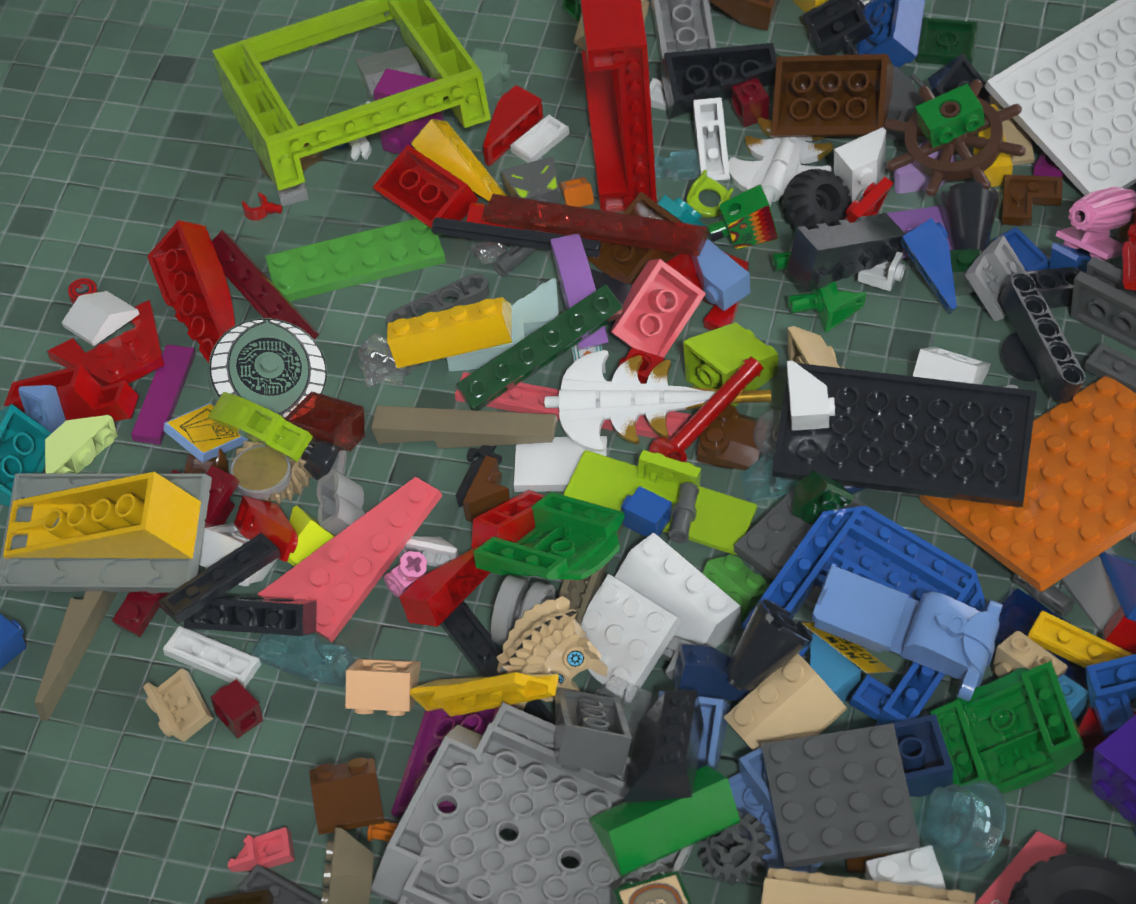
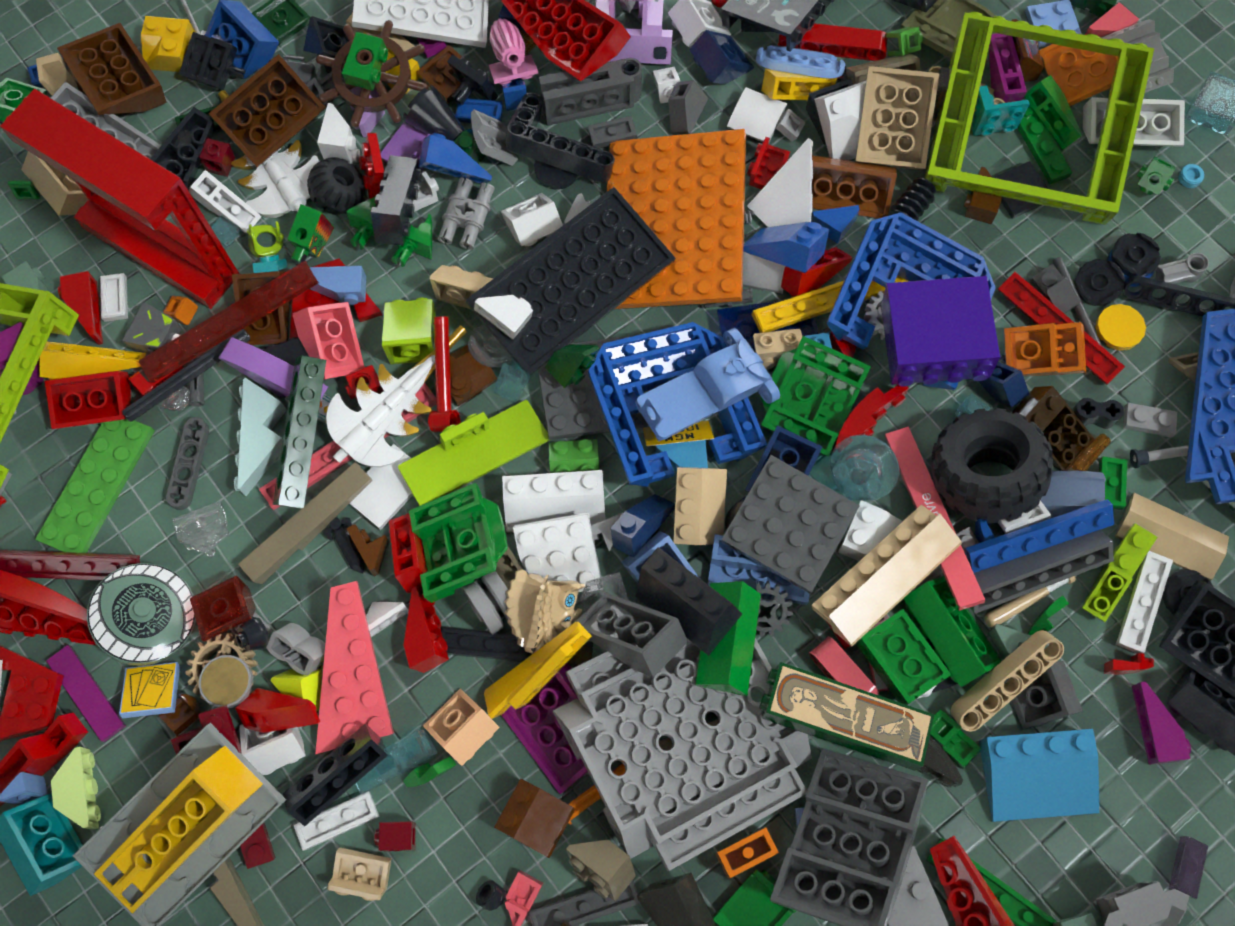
camera: 55 degrees left, 20 degrees up
black tile [159,533,281,624] -> none
lime slope [208,392,313,462] -> none
bright pink connector [383,551,427,598] -> none
yellow slope [387,297,512,368] -> none
blue brick [621,486,672,537] -> none
dark grey pin [669,482,699,543] -> none
black cone [726,599,813,691] -> none
none -> green slope [403,756,456,787]
none -> light grey pin [437,177,495,250]
none -> black plate [447,54,498,106]
none -> black tile [476,880,506,911]
none -> red slope [832,384,909,457]

